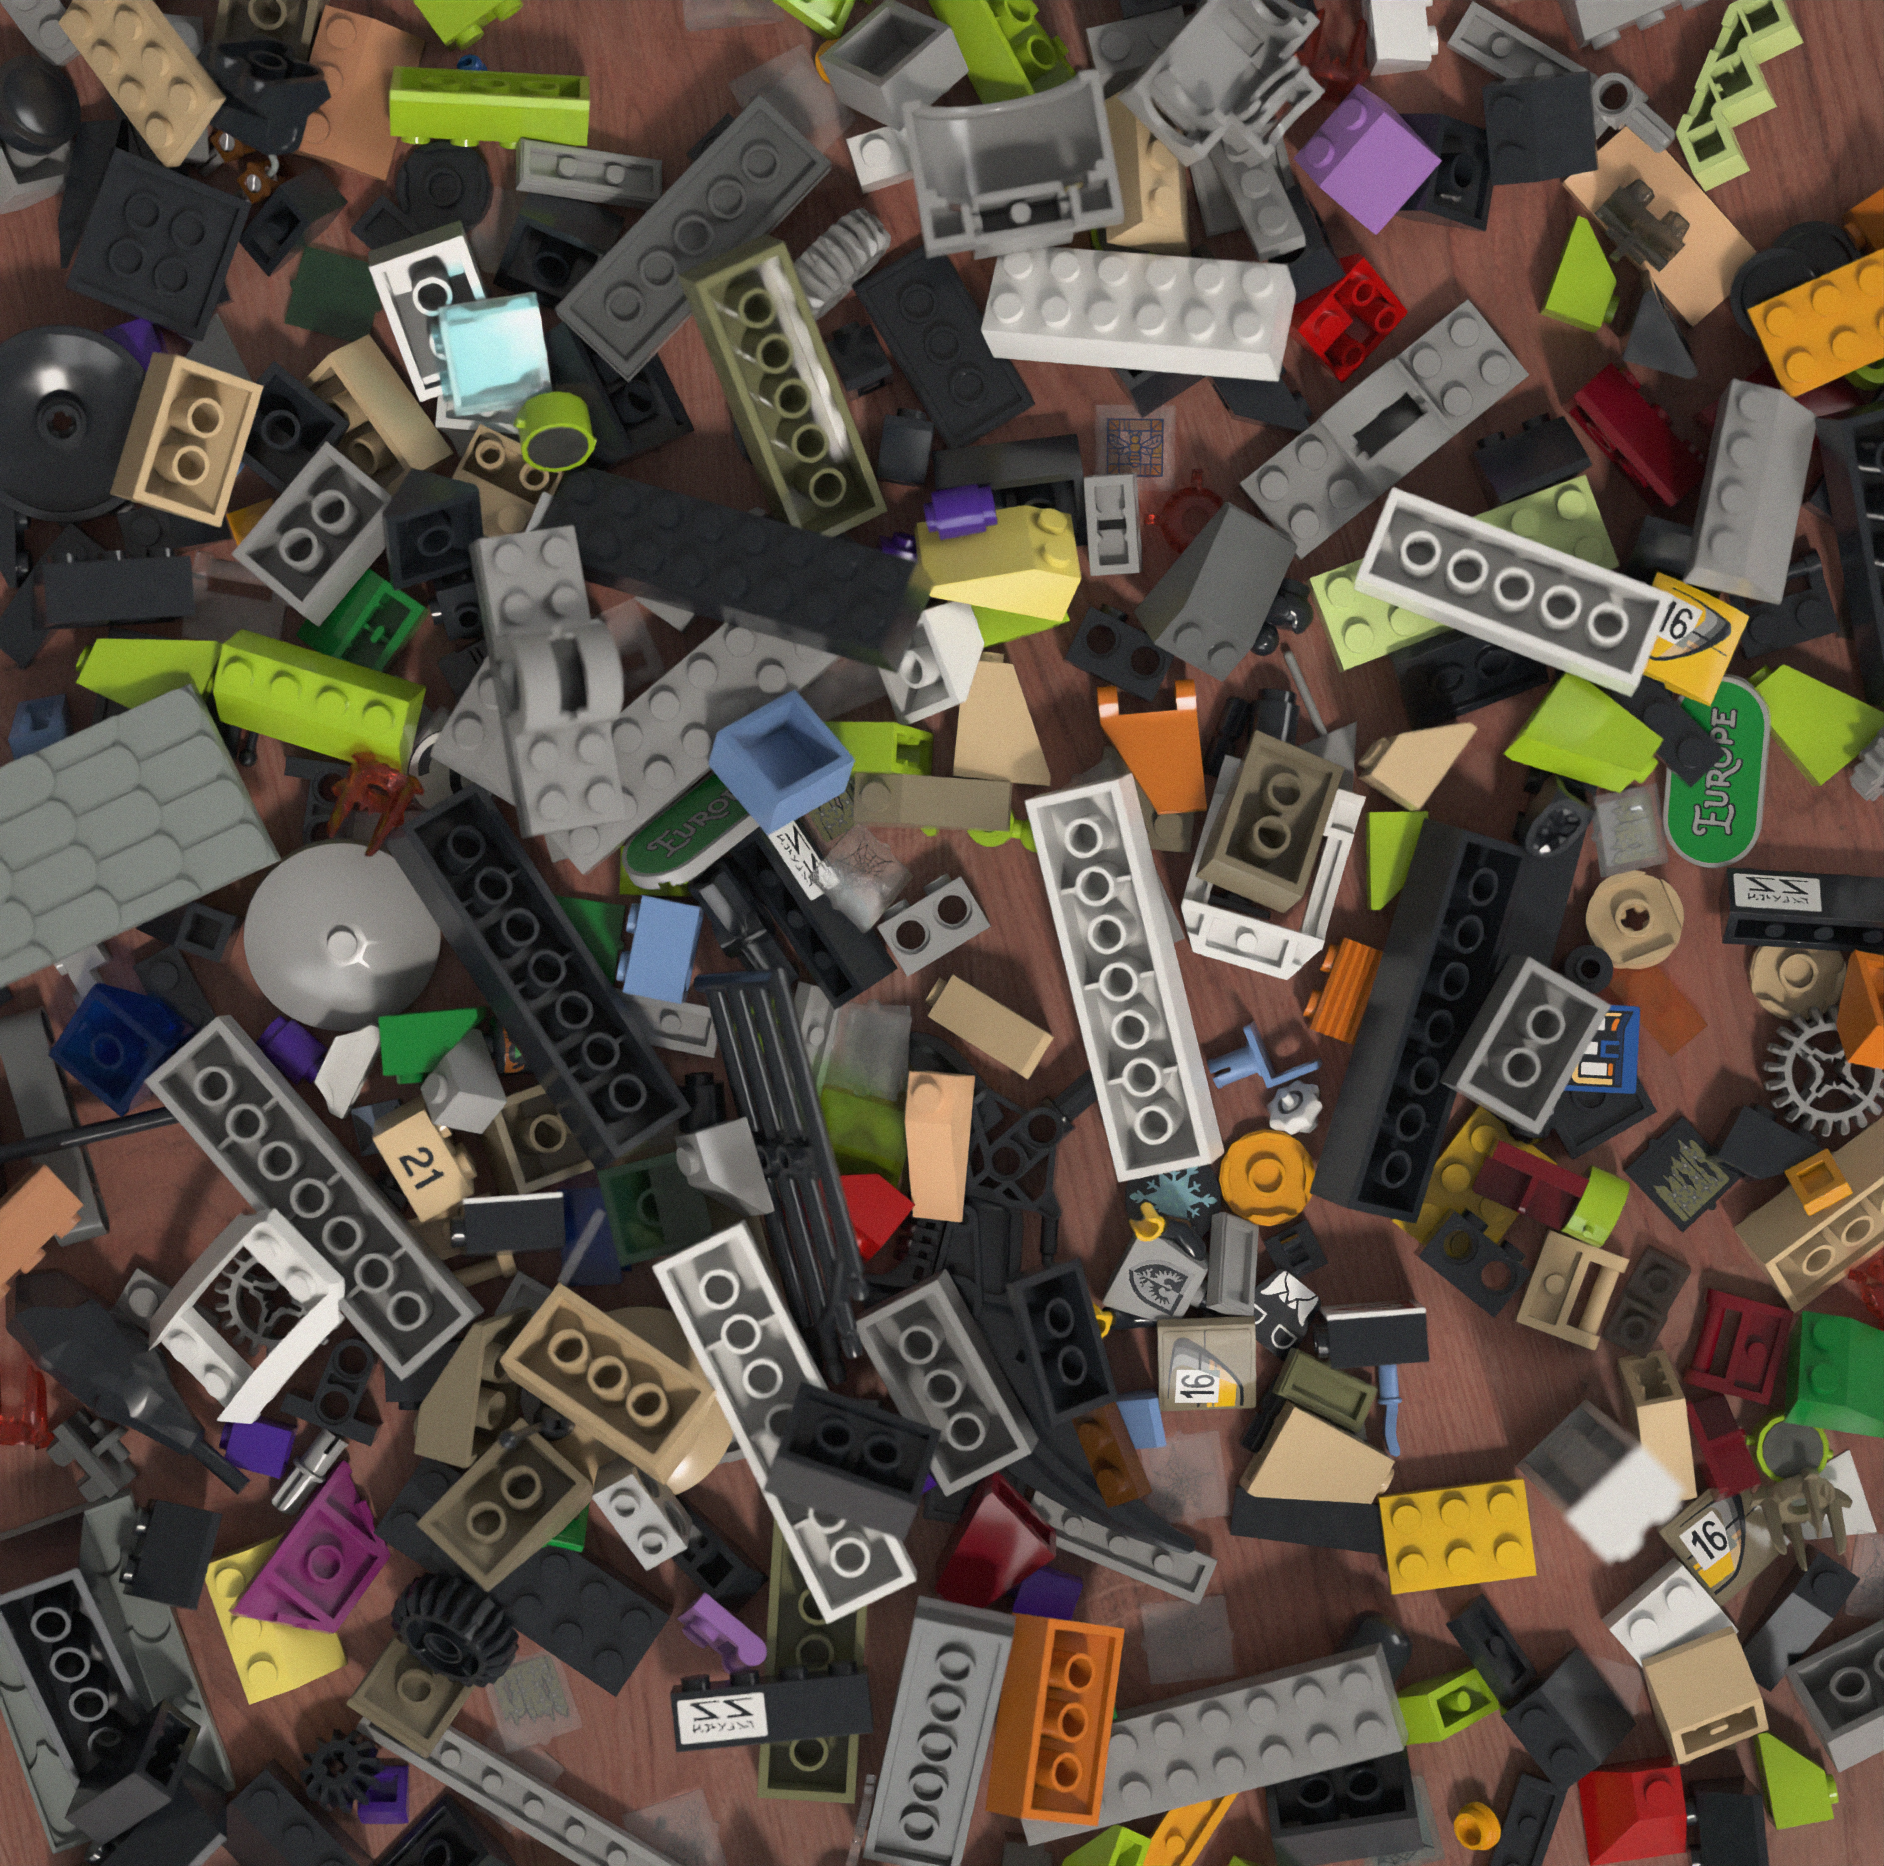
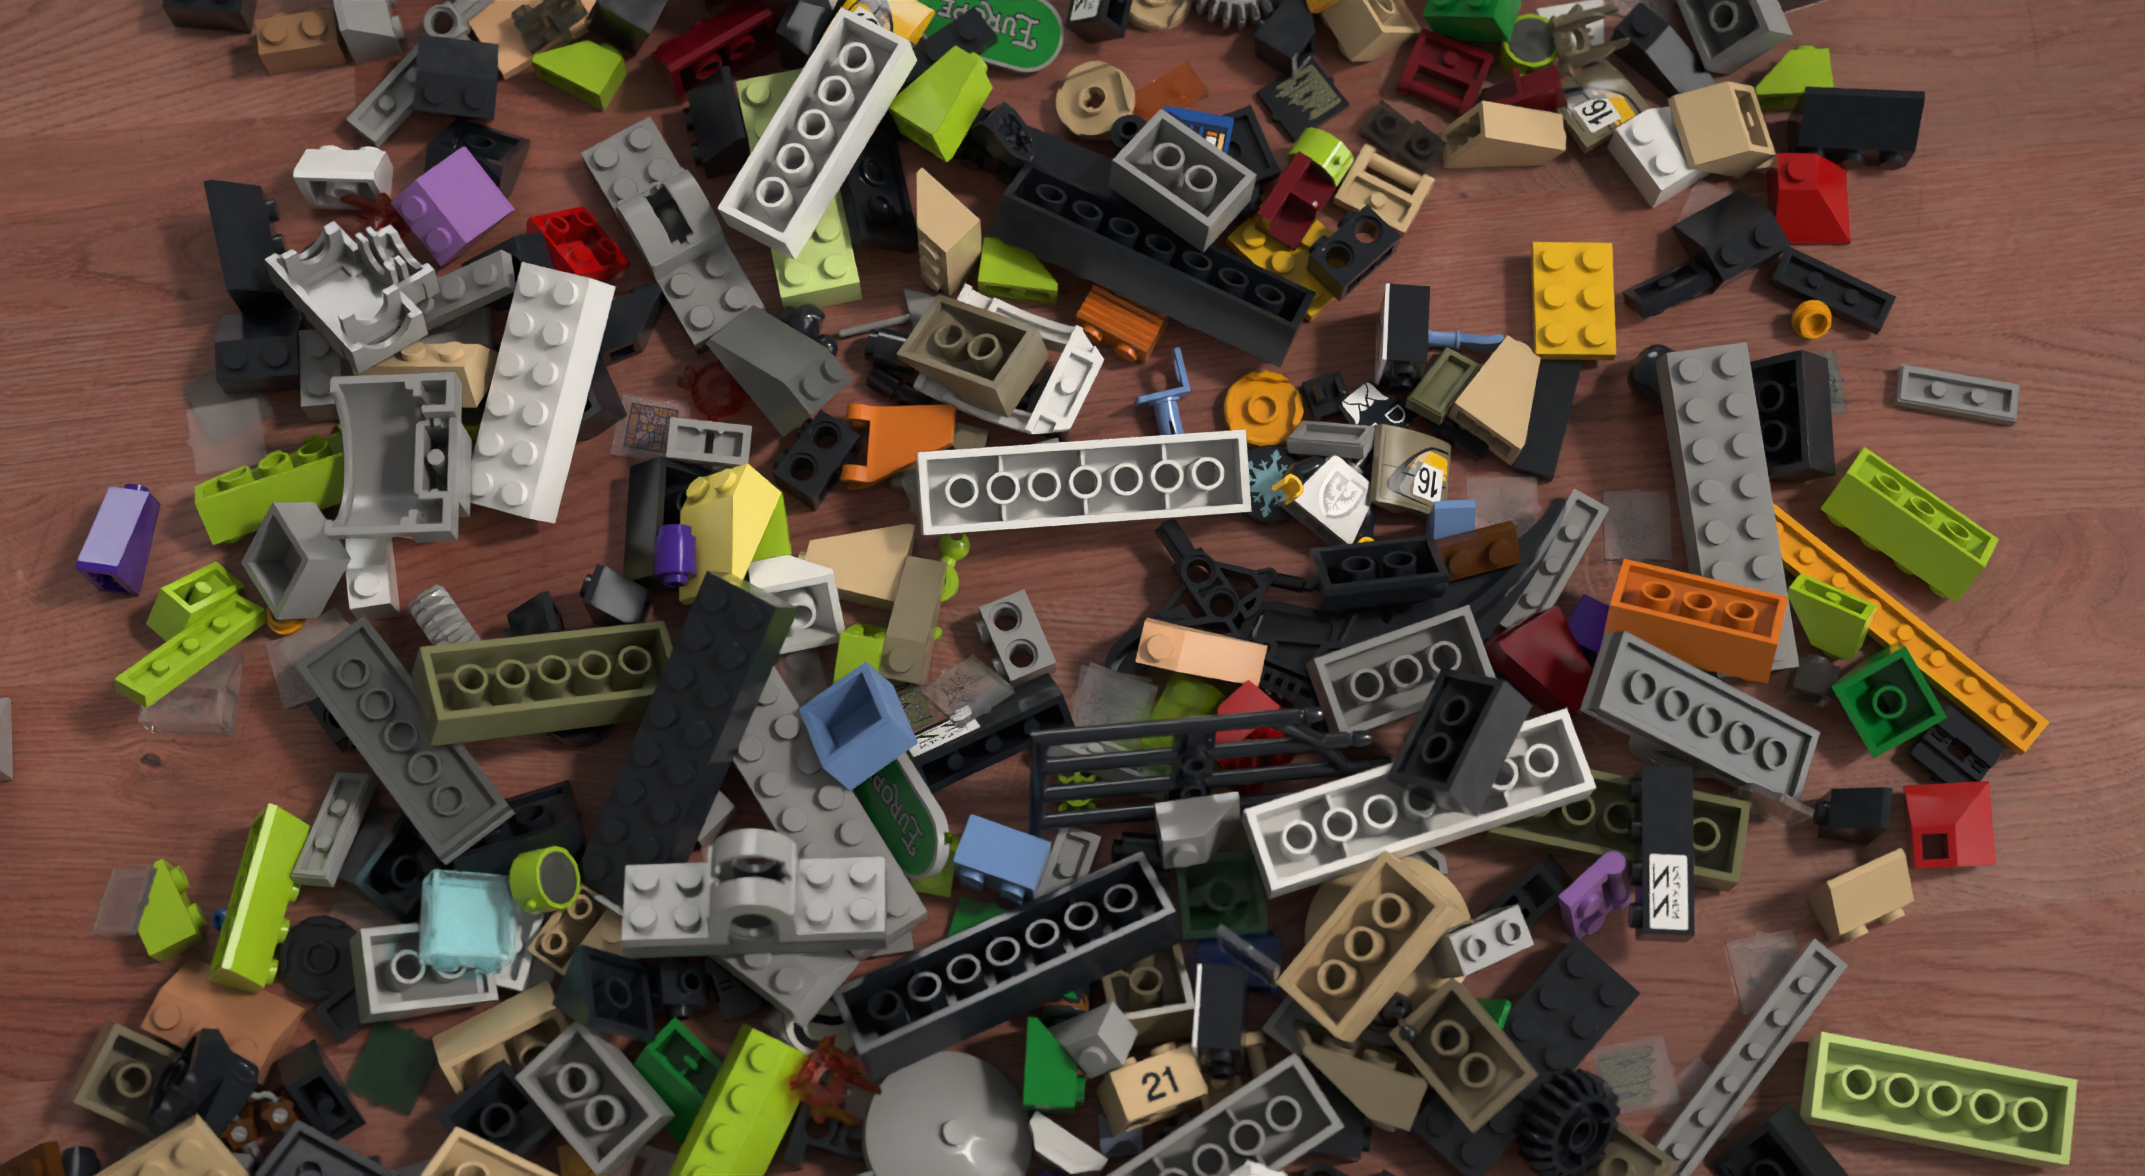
camera: 85 degrees left, 15 degrees down
black piece [688,857,800,994] -> none
black tile [852,244,1036,449] -> none
tan slope [925,974,1054,1079] -> none
white piece [1267,1080,1323,1135] -> none
lime slope [1396,1665,1500,1745] -> none
white brick [1516,1399,1685,1563] -> none
clear piece [1591,783,1669,877] -> none

